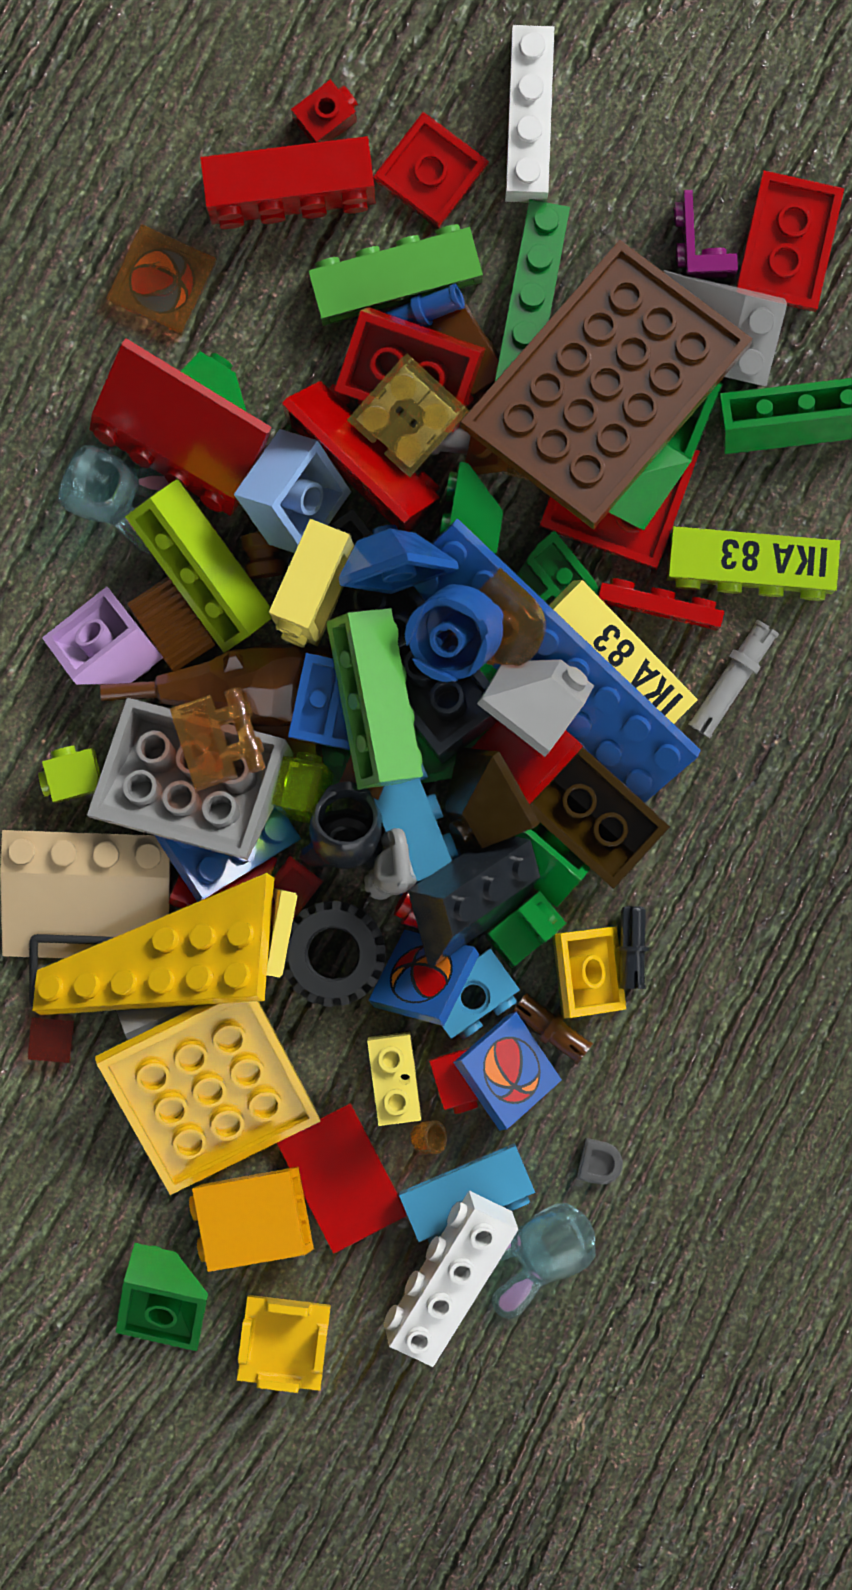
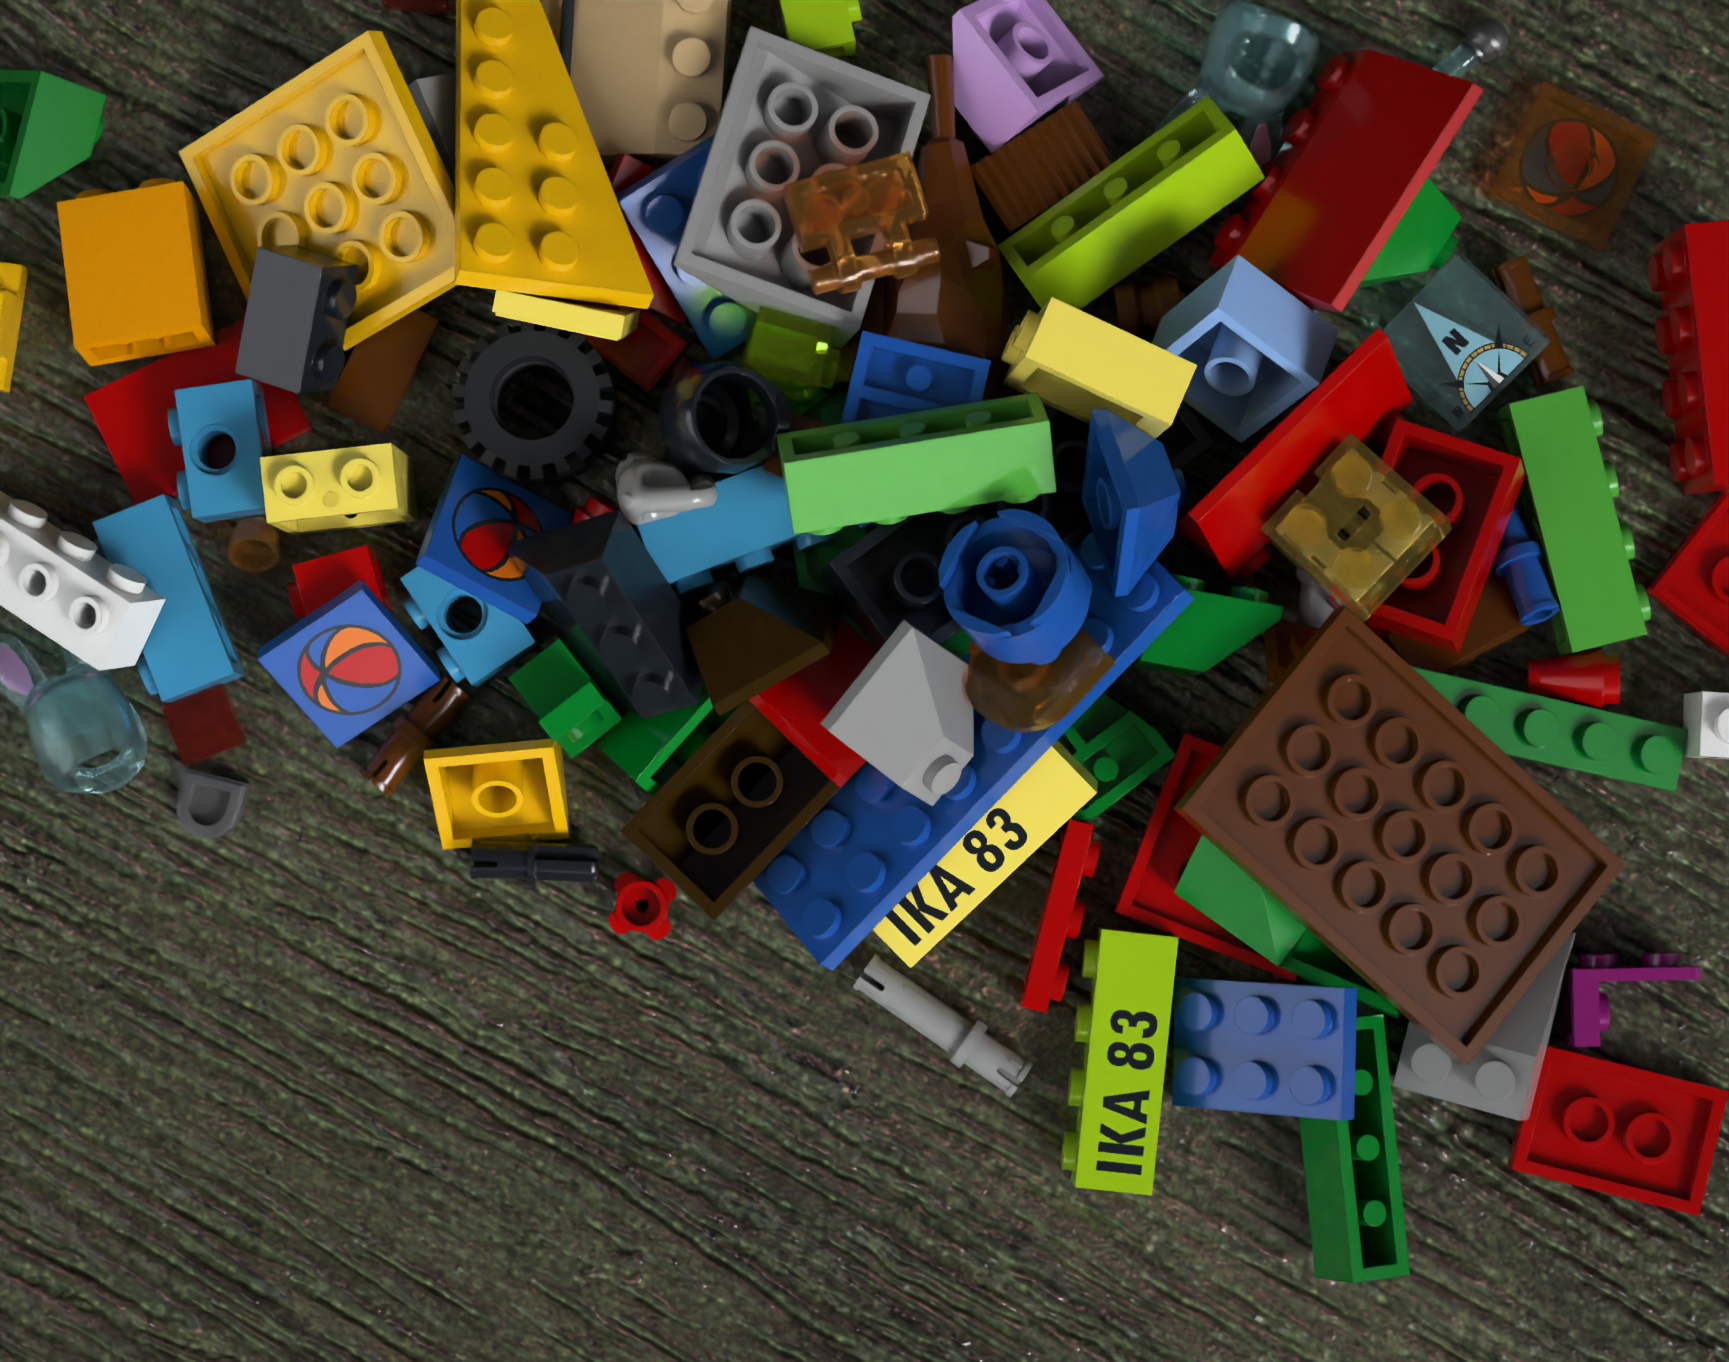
camera: 90 degrees right, 0 degrees up
none -> clear red tile [162,684,247,766]
none -> dark azure brick [168,379,272,523]
none -> black brick [235,245,358,394]
none -> reddish brown tile [326,309,441,436]
none -> red plate [608,872,677,940]
none -> blue plate [1172,977,1357,1121]
none -> clear light blue tile [1382,251,1552,433]
none -> flat silver piece [1432,17,1509,78]
none -> reddish brown pin [1487,255,1574,388]
none -> red cone [1527,647,1620,710]

